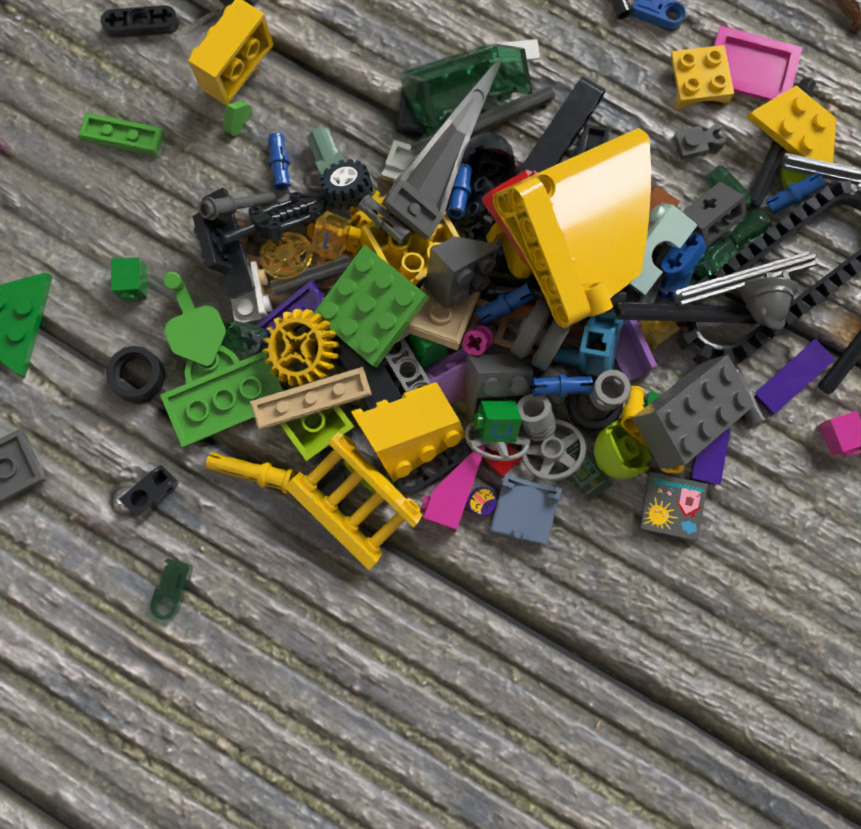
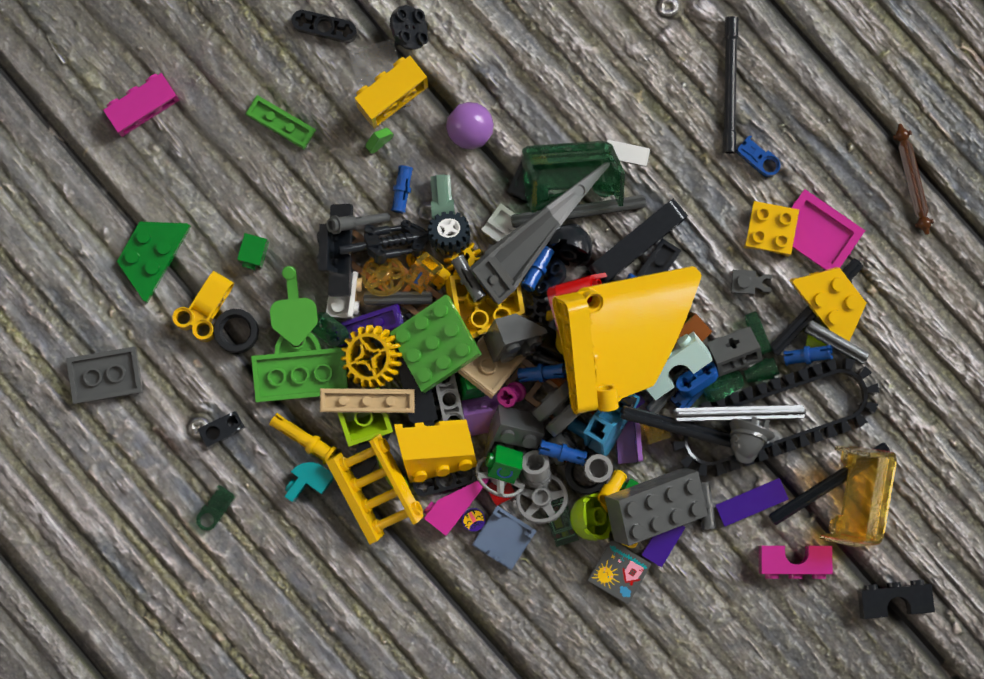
camera: 15 degrees right, 5 degrees up
none -> yellow piece [172,271,234,342]
none -> teal brick [284,462,335,502]
none -> medium lavender piece [446,102,494,150]

